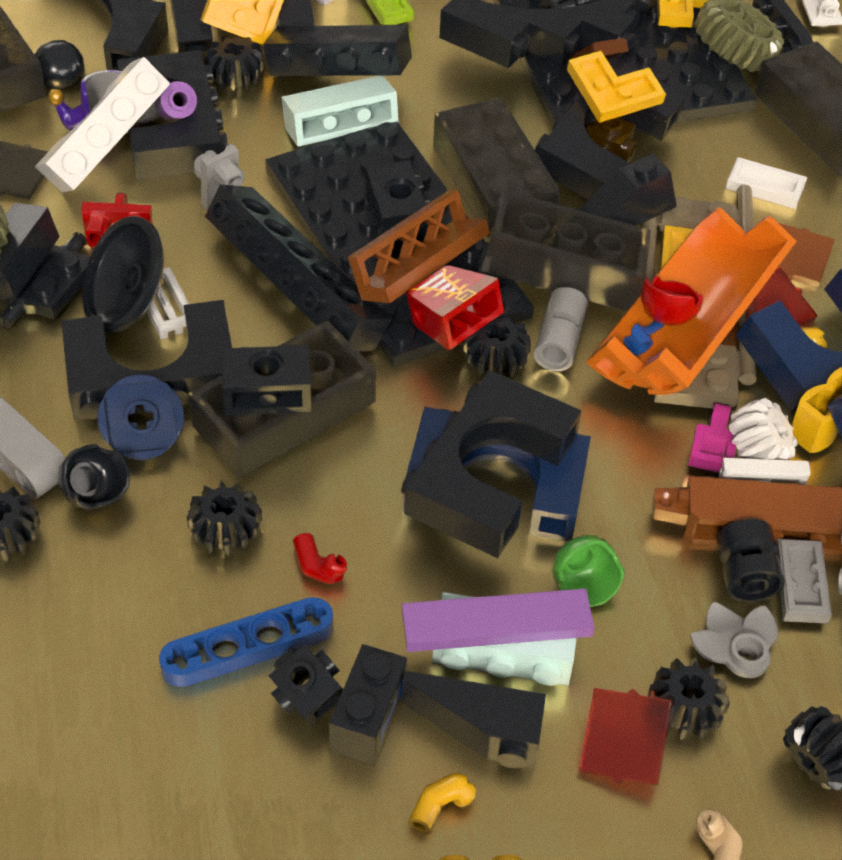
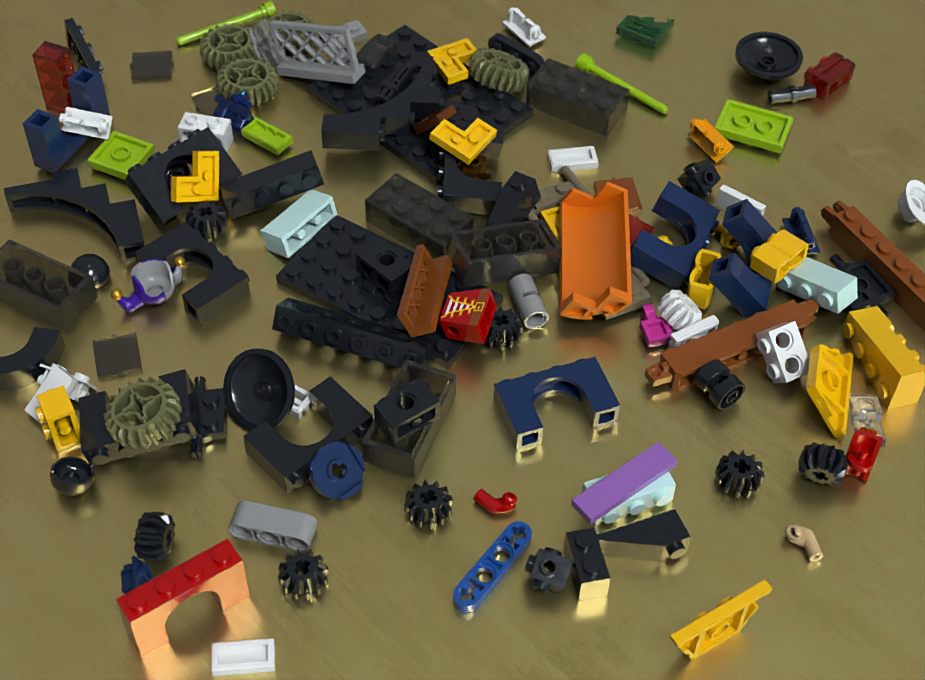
camera: 30 degrees left, 0 degrees up
white arch [35,57,170,193] -> none
black hair [58,444,130,511] -> none
red hips [81,193,153,247] -> none
medium lavender brick [155,81,197,121] -> none
light grey hips [194,144,244,211] -> none
black arch [401,370,582,559] -> none
yellow arm [408,773,476,833] -> none
bright green hair [552,535,625,608] -> none
clear red piece [579,688,673,786] -> none
blue hand [623,321,664,356] -> none
red hair [641,276,703,326] -> none
light grey plate [690,602,778,678] -> none
light grey plate [776,539,832,624] -> none

